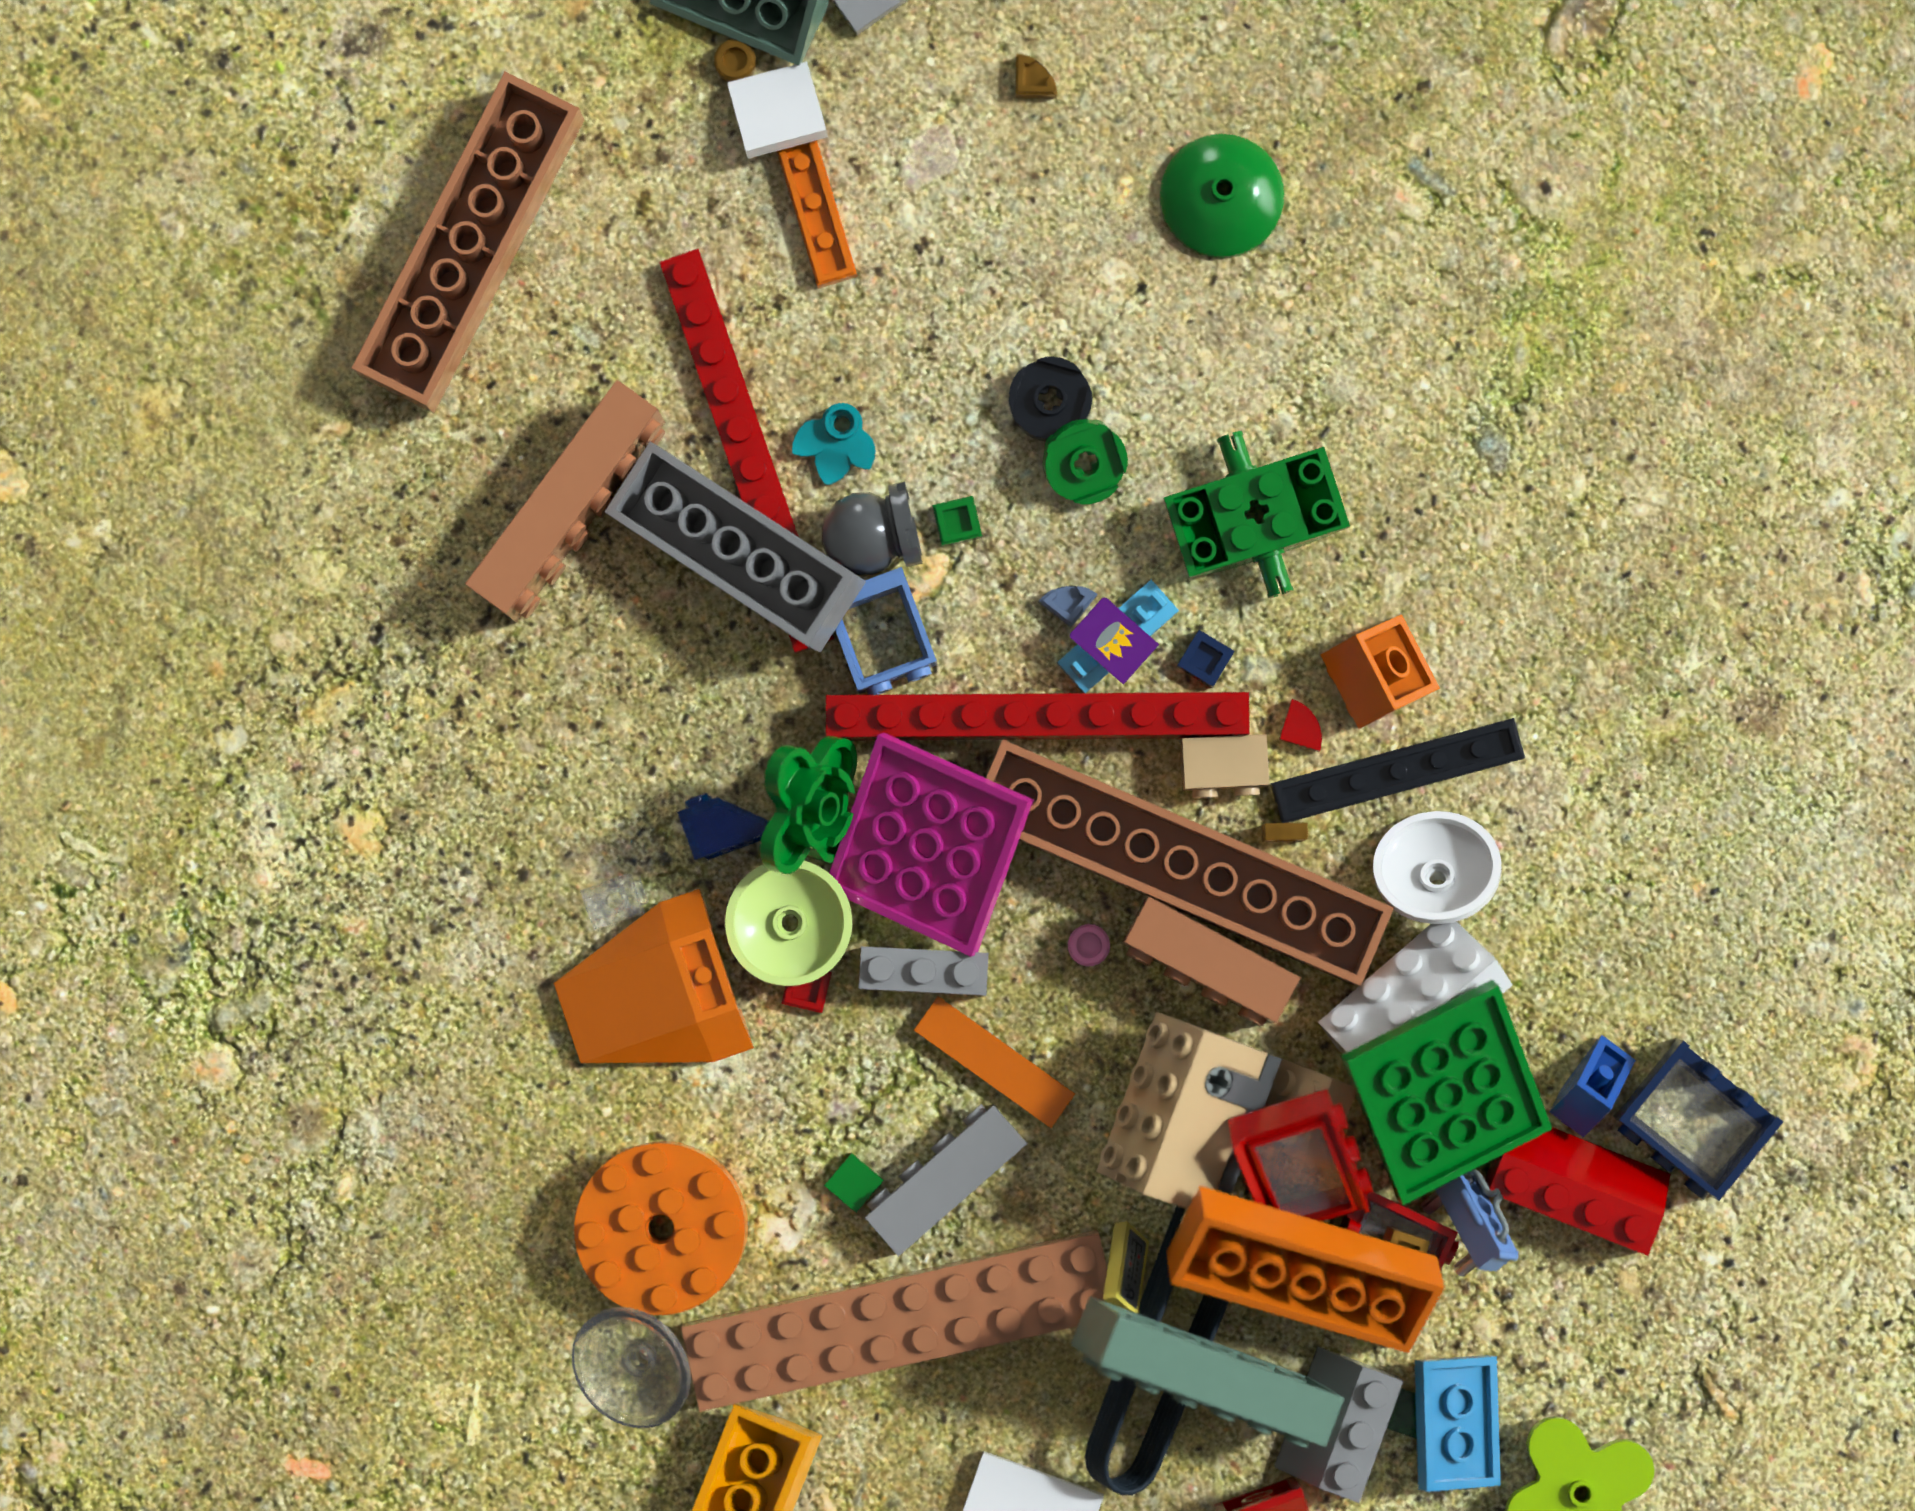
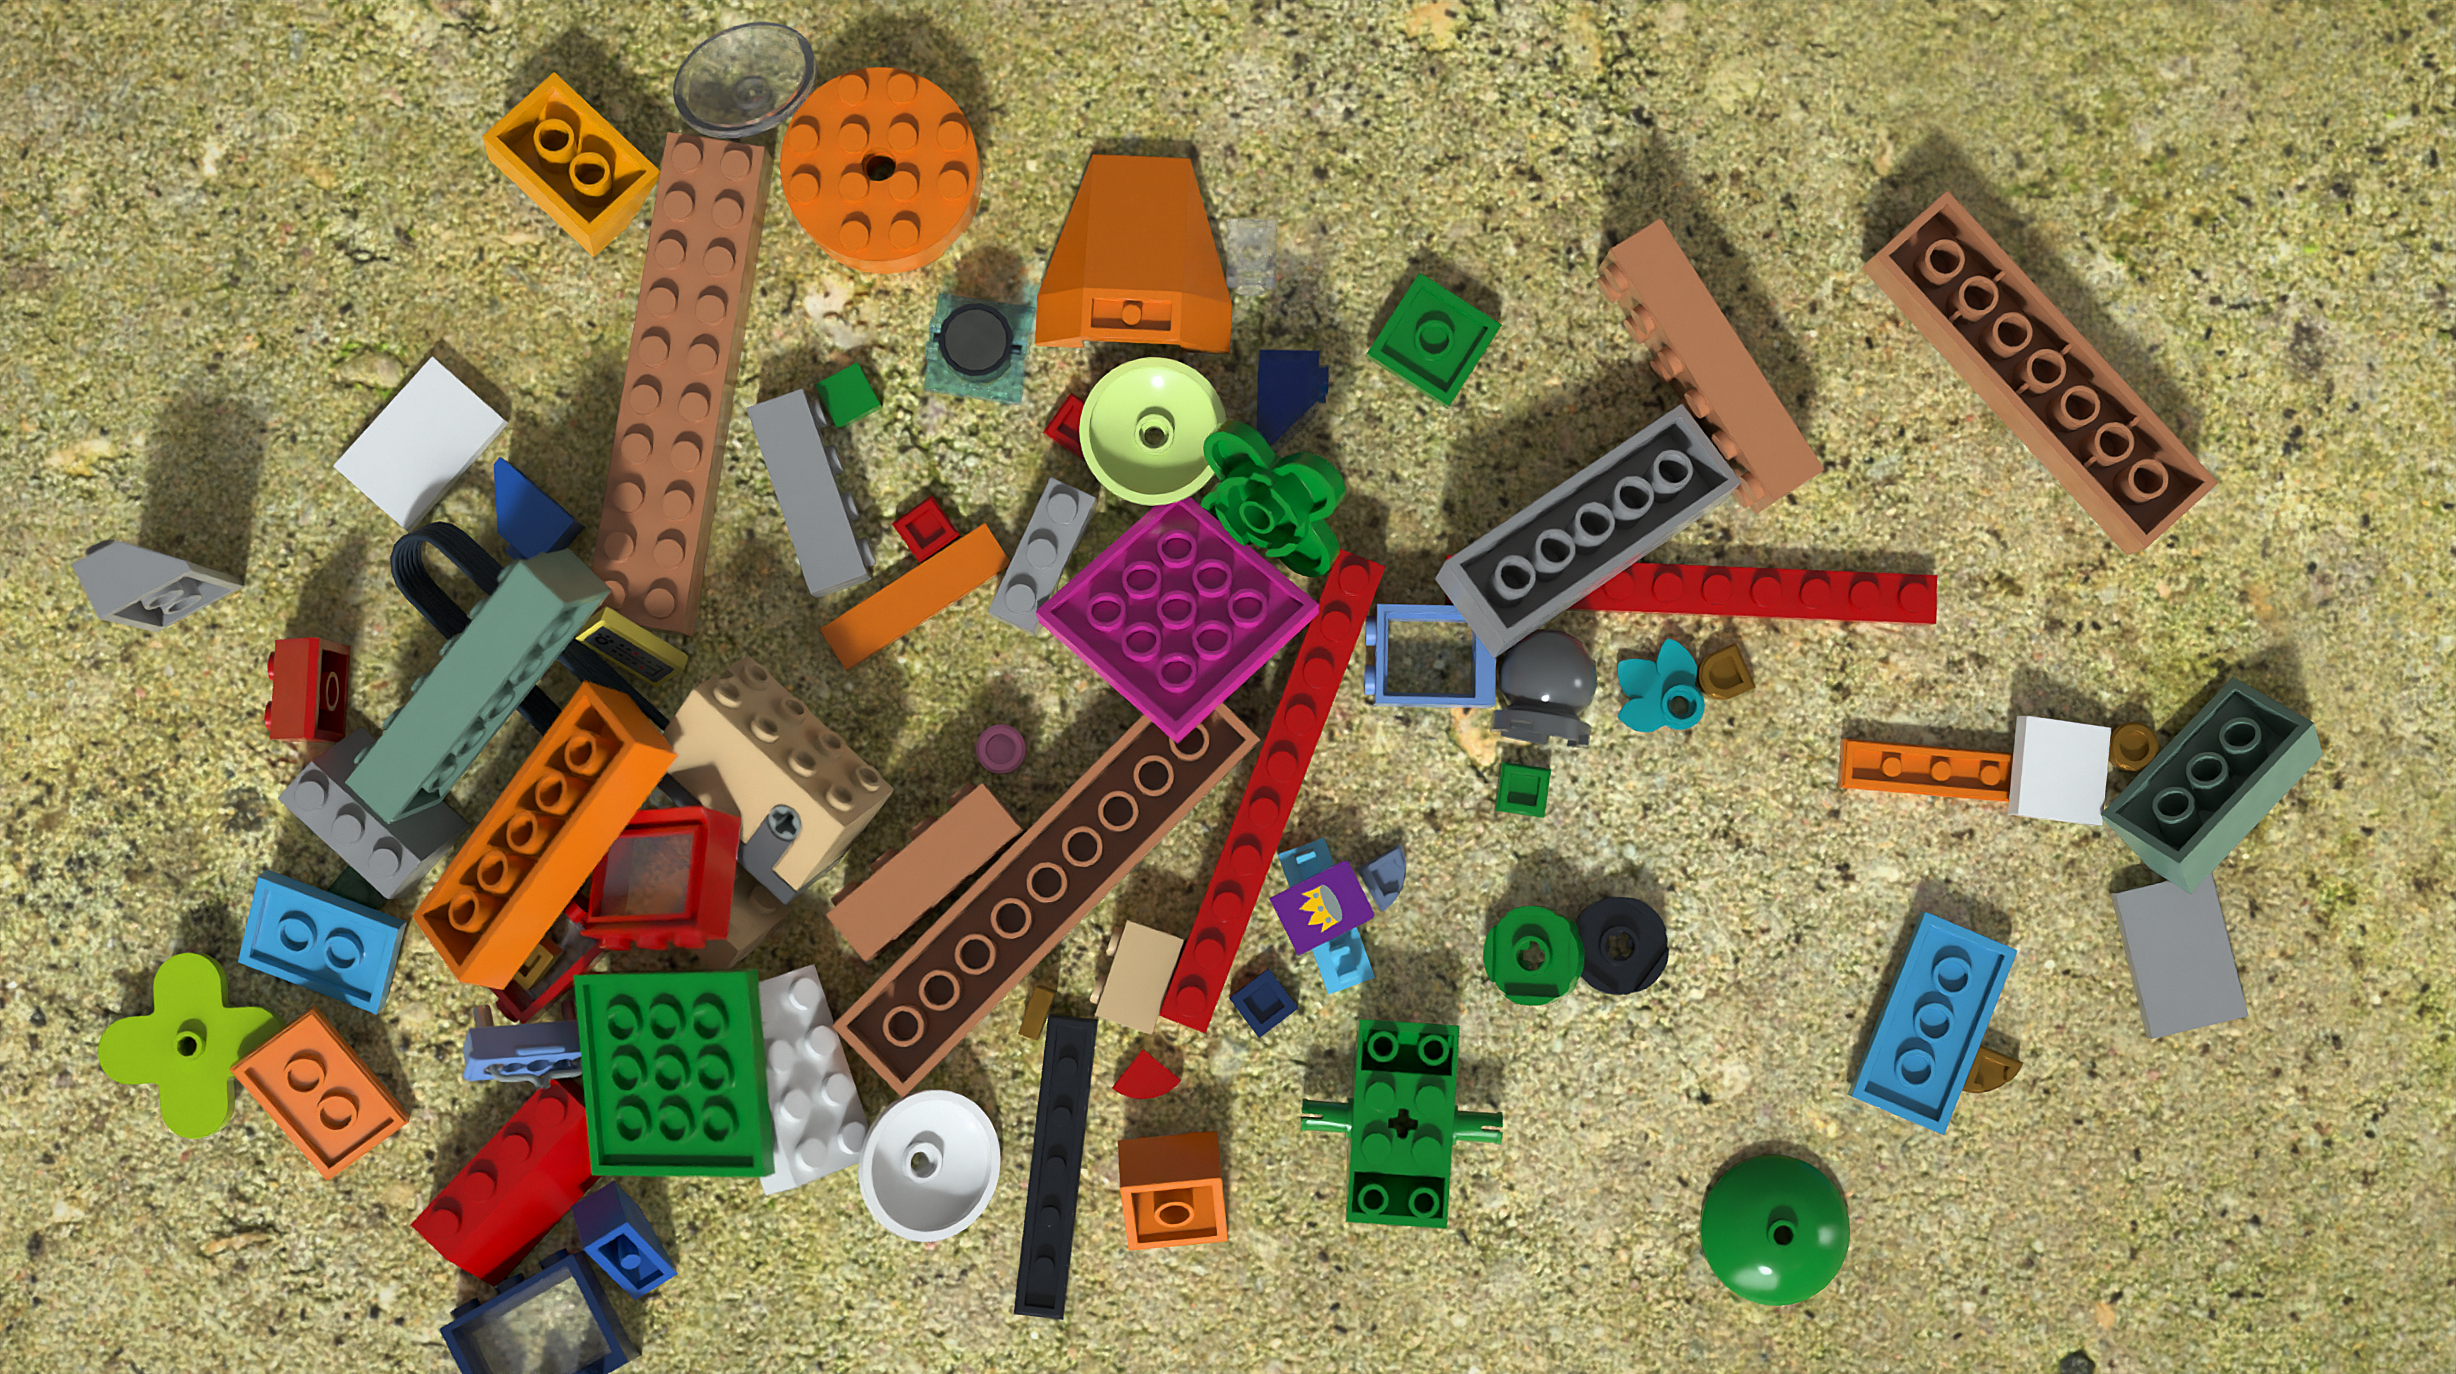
camera: 105 degrees right, 0 degrees up
none -> orange tile [229,1004,410,1181]
none -> blue slope [494,457,585,560]
none -> red tile [892,495,961,564]
none -> piece [923,293,1036,406]
none -> green plate [1366,272,1502,409]
none -> pearl gold tile [1696,643,1756,700]
none -> dark azure plate [1847,911,2018,1135]

